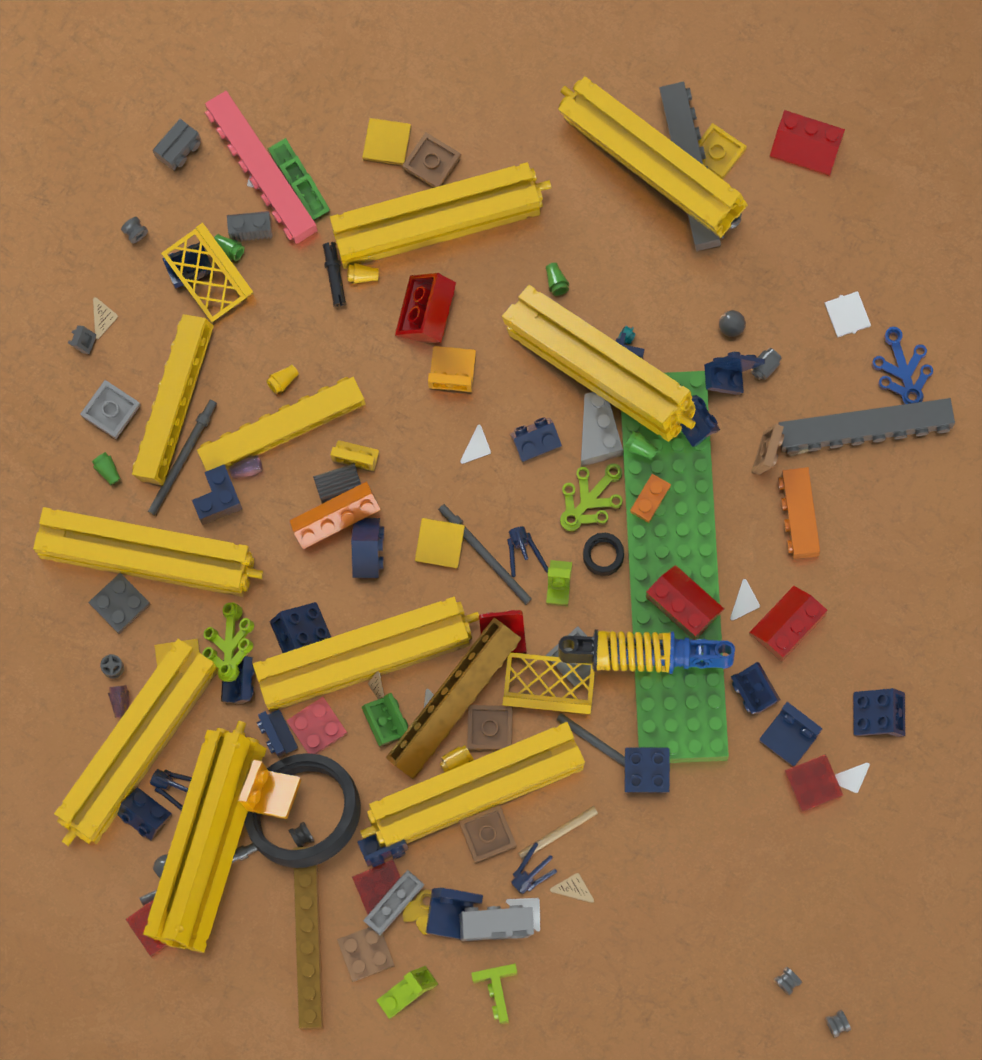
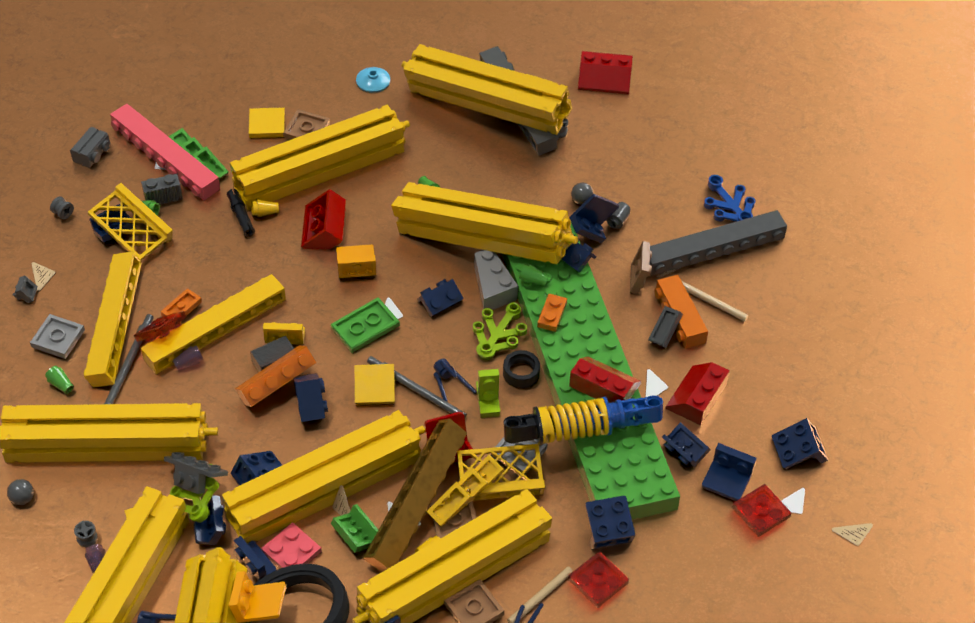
camera: 20 degrees left, 25 degrees down
dark grey plate [88,573,151,634] -> none
dark blue brick [192,464,242,526] -> none
yellow cone [266,365,299,394] -> none
dark grey bar [557,713,625,767] -> none
white piece [824,291,871,338] -> none
none -> dark grey piece [7,479,34,505]
none -> clear red plate [134,310,187,342]
none -> orange plate [160,288,202,326]
none -> dark grey bracket [164,452,228,494]
none -> bright green tile [330,297,400,353]
none -> medium azure dish [356,67,390,93]
none -> yellow slope [427,454,505,527]
none -> clear red plate [568,551,629,608]
none -> dark grey tile [648,306,683,348]
none -> tan bar [682,281,748,322]
none -> tan sticker [832,523,873,546]

